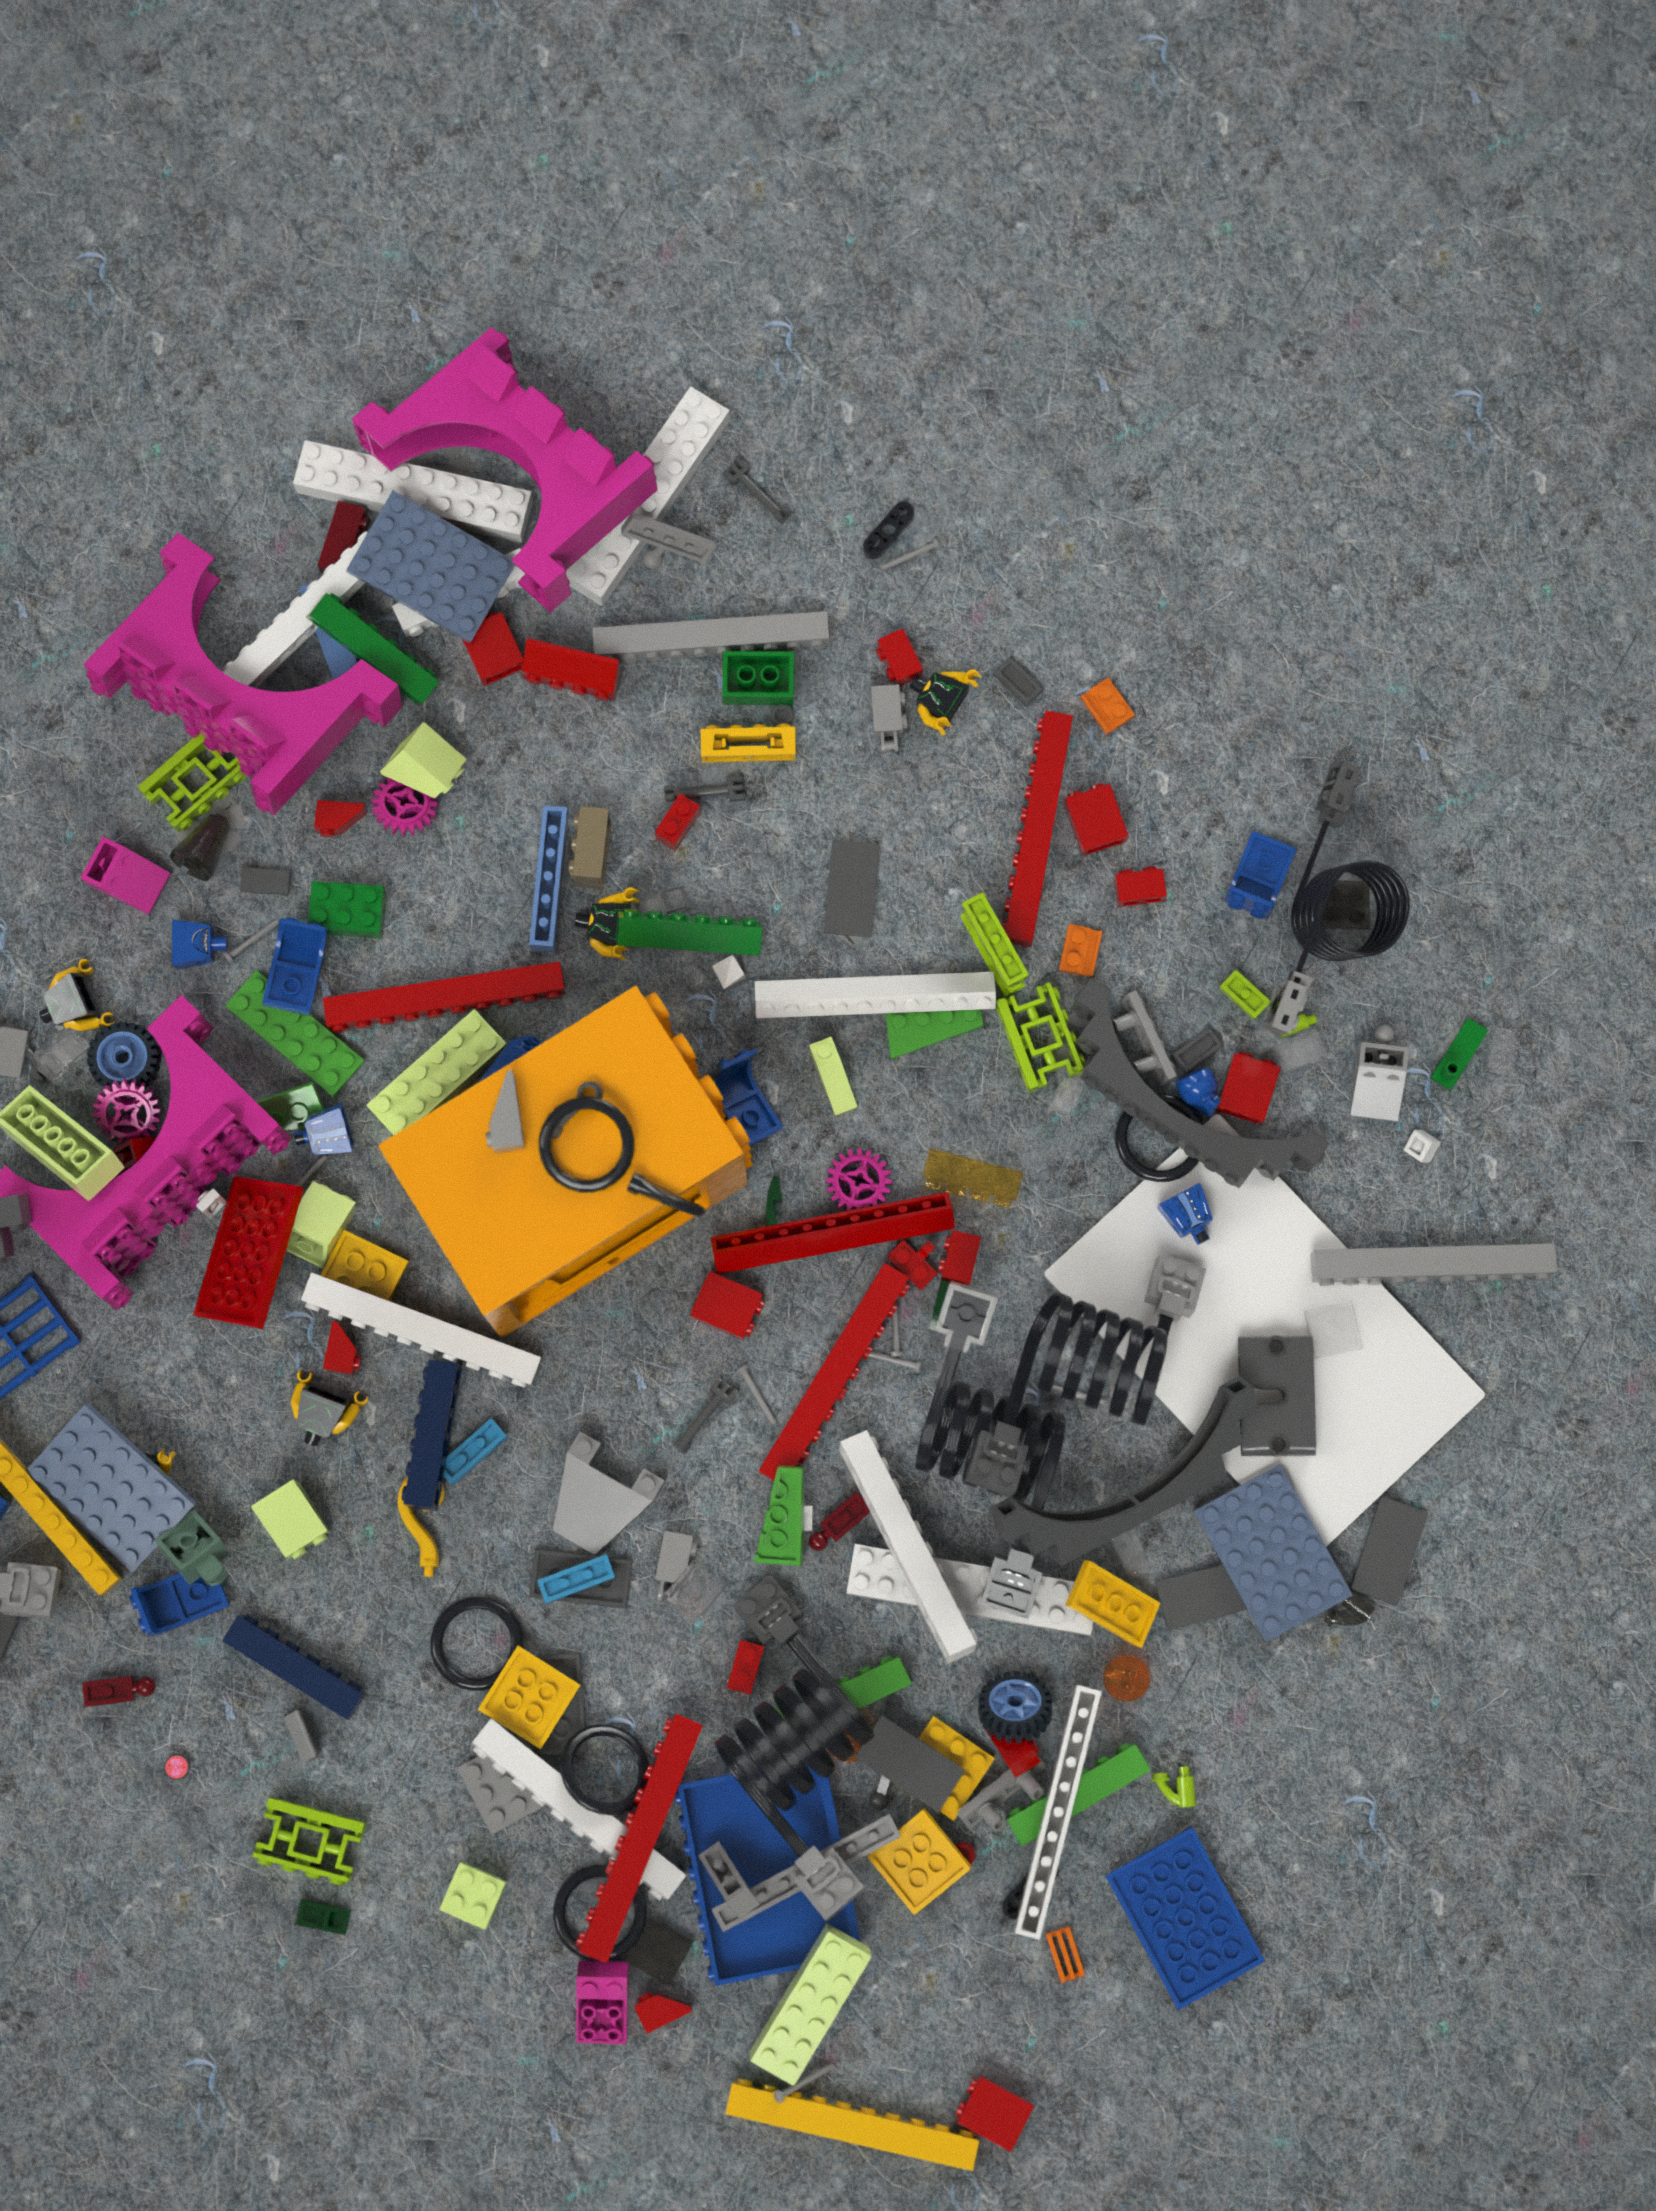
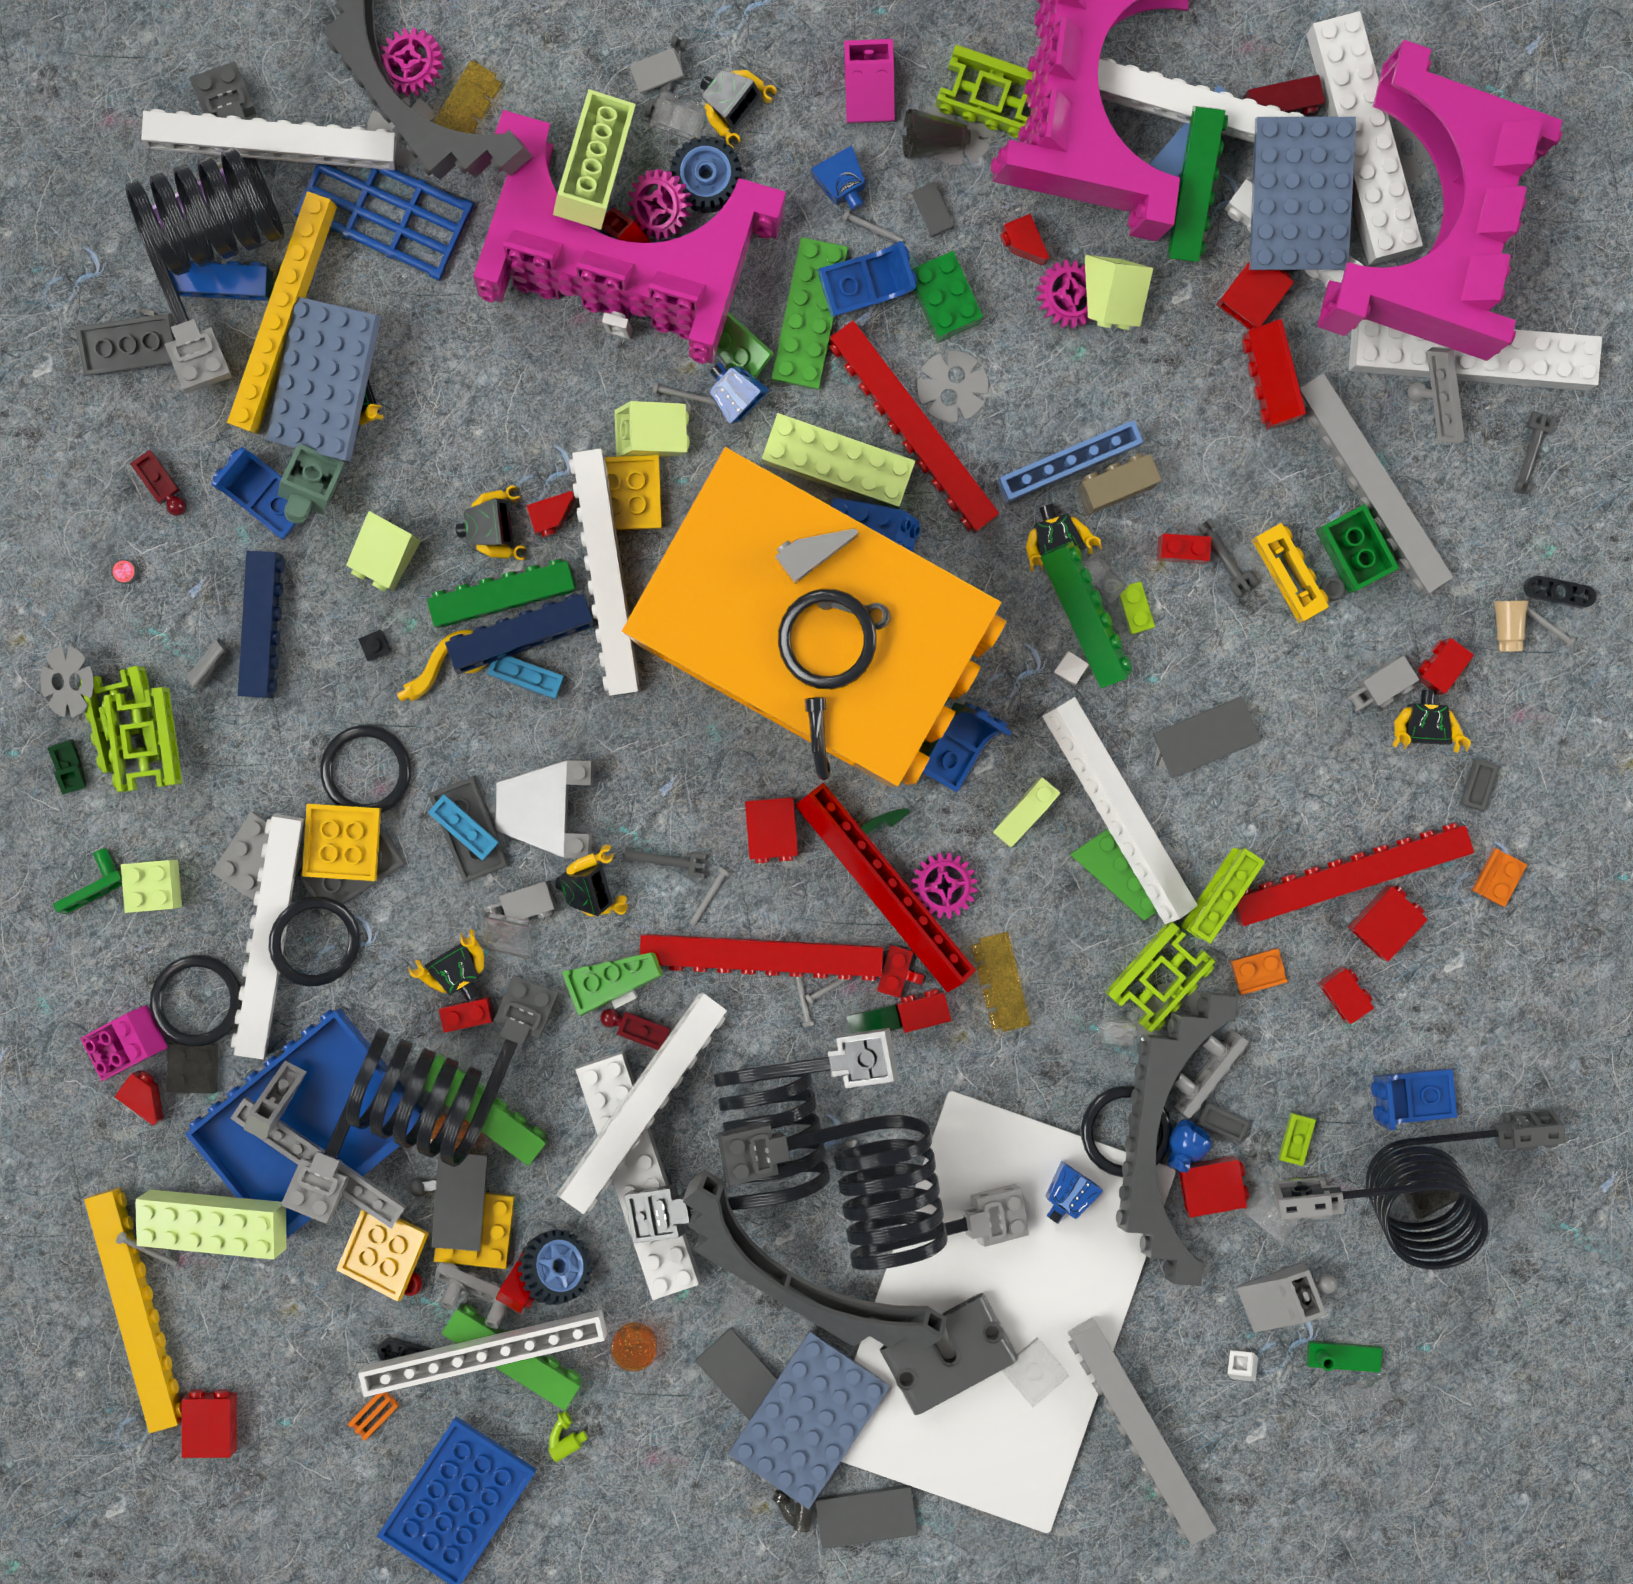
camera: 65 degrees right, 10 degrees up
red plate [193,1176,304,1330] -> none
red brick [575,1714,703,1963] -> none
yellow plate [1065,1560,1161,1648] -> none
none -> light grey piece [40,646,93,717]
none -> green piece [53,848,122,915]
none -> lime fence [102,687,183,792]
none -> black plate [358,630,392,662]
none -> torso [408,929,484,1001]
none -> green brick [427,558,577,629]
none -> black torso [555,844,628,917]
none -> light grey piece [917,351,988,422]
none -> lime plate [1117,581,1155,635]
none -> tan plant [1493,601,1529,652]

